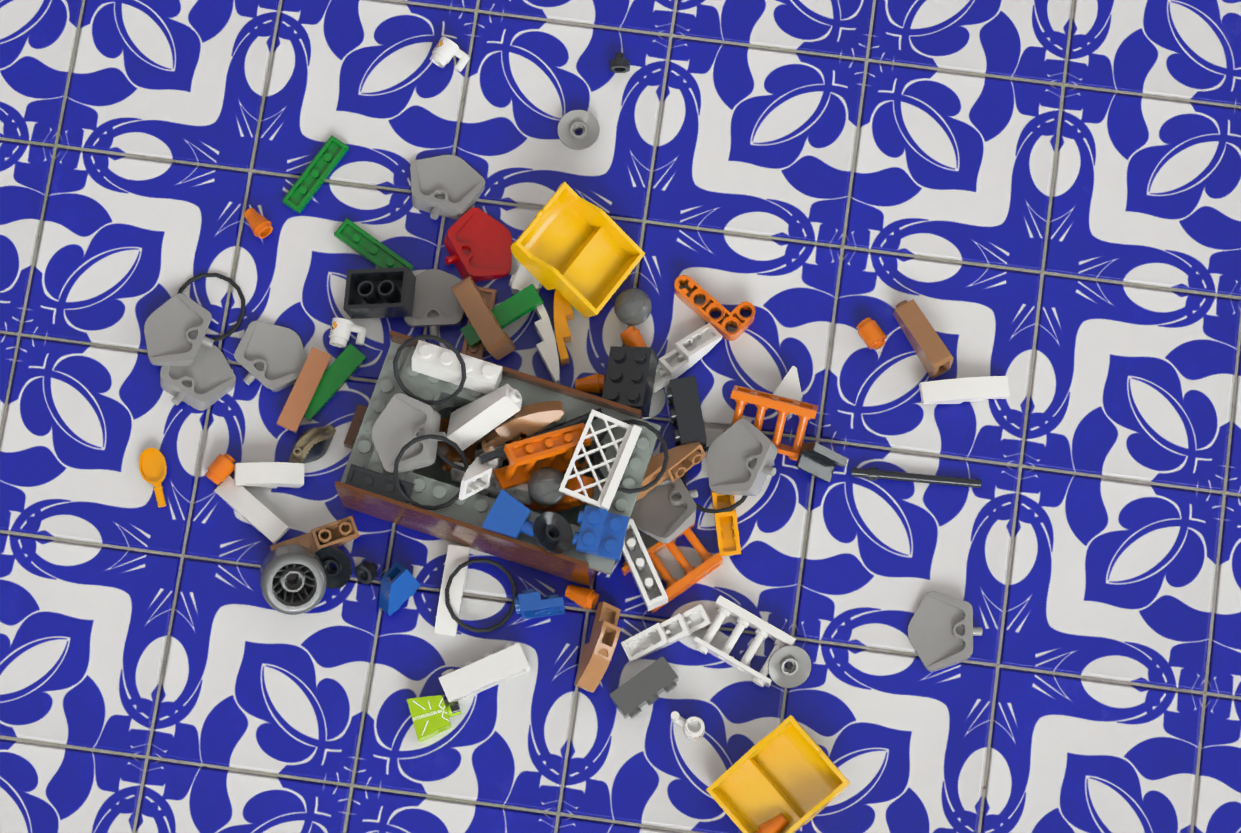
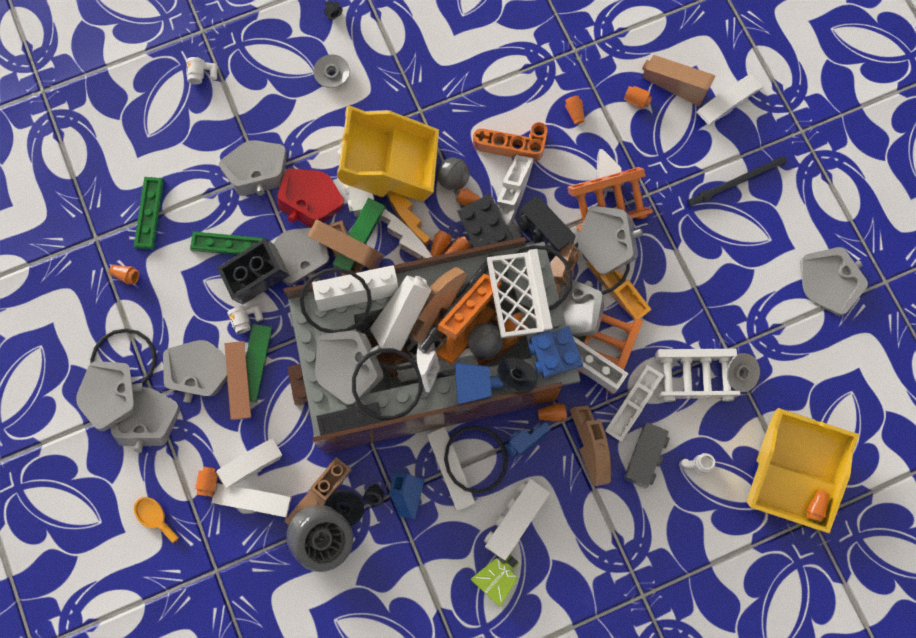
camera: 35 degrees left, 0 degrees up
dark tan hat [288,425,336,464] -> none
panel [796,442,848,482] -> none
none -> orange cone [430,230,452,257]
none -> orange cone [565,96,585,124]

